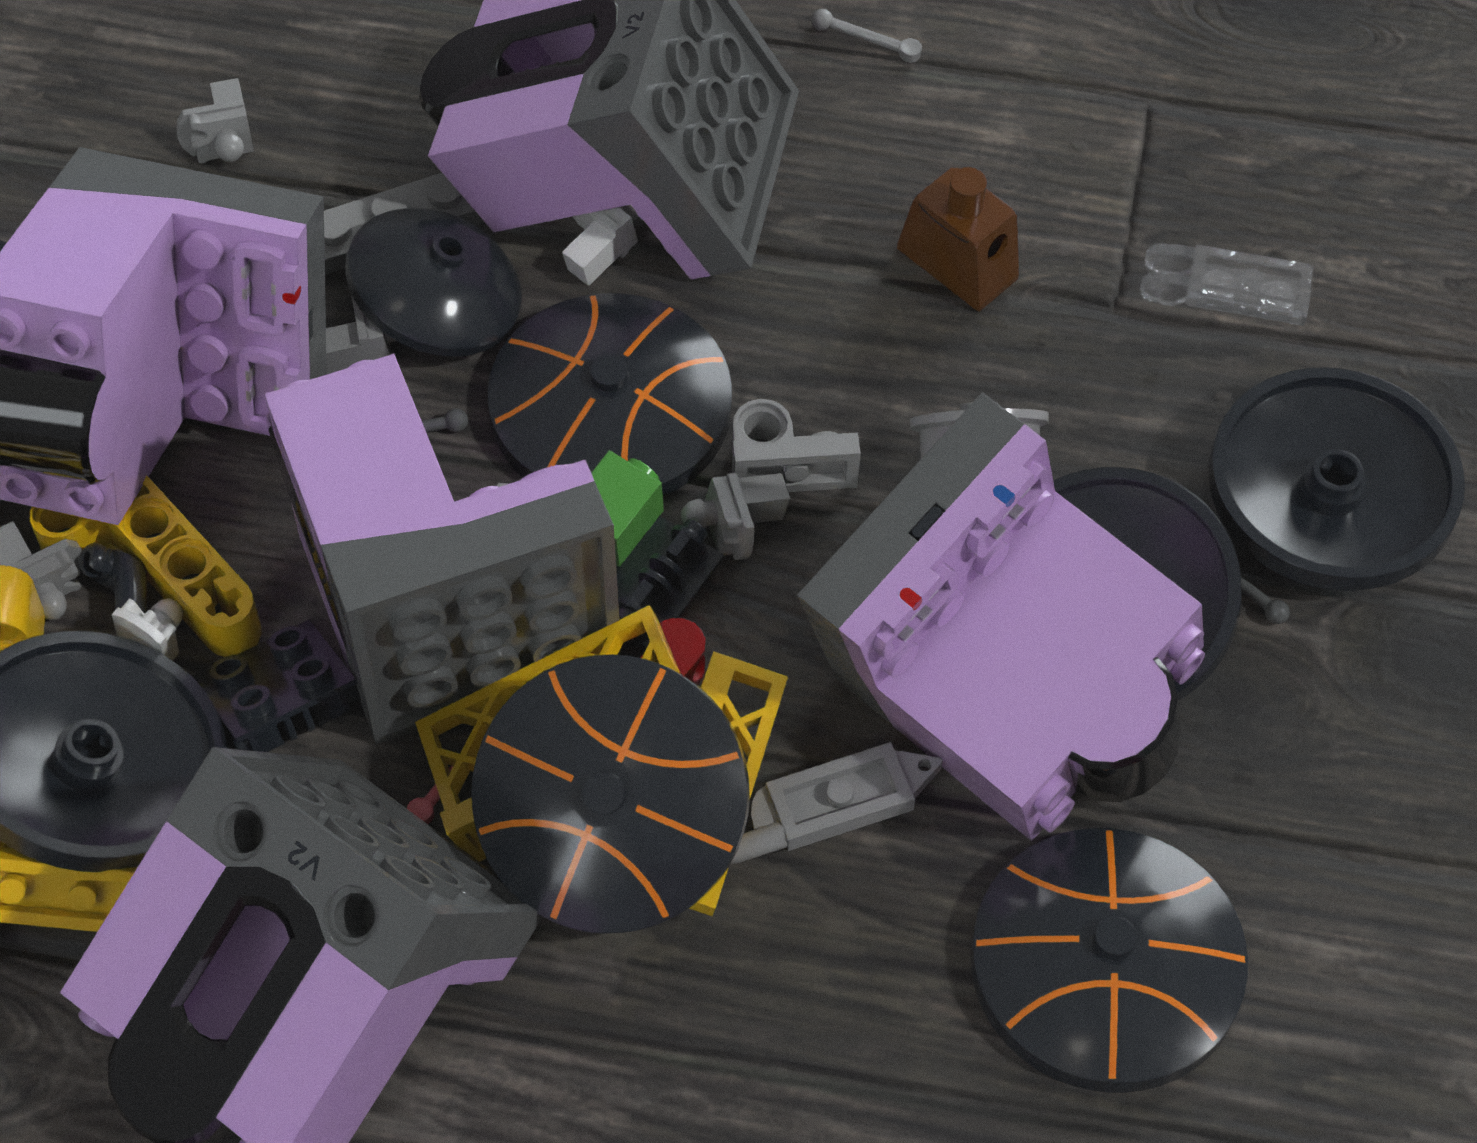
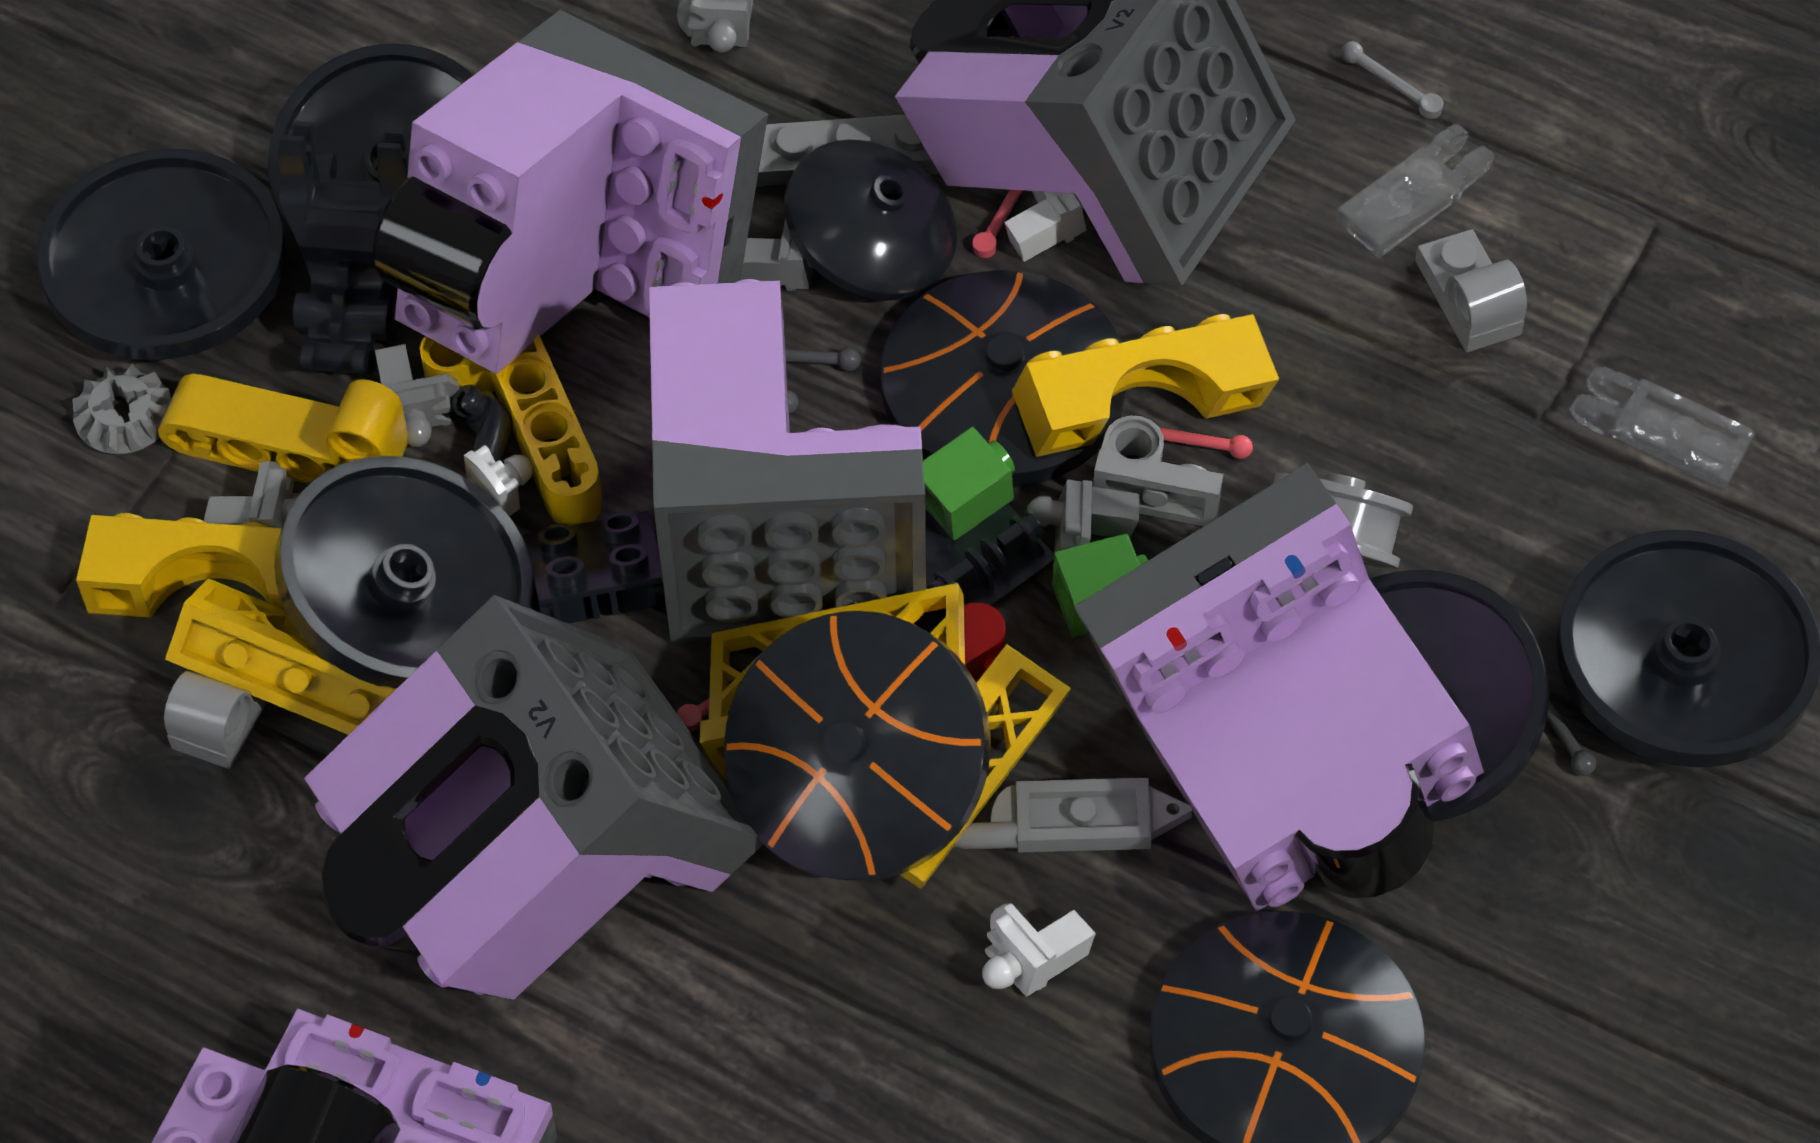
camera: 20 degrees right, 0 degrees up
reddish brown torso [897,167,1019,312] -> none
none -> coral hinge [972,190,1023,259]
none -> white piece [982,903,1096,997]
none -> yellow arch [1012,314,1279,457]
none -> bright green brick [1052,533,1148,638]
none -> coral hinge [1159,427,1253,459]
none -> clear hinge [1336,123,1495,258]
none -> light grey plate [1415,229,1527,353]

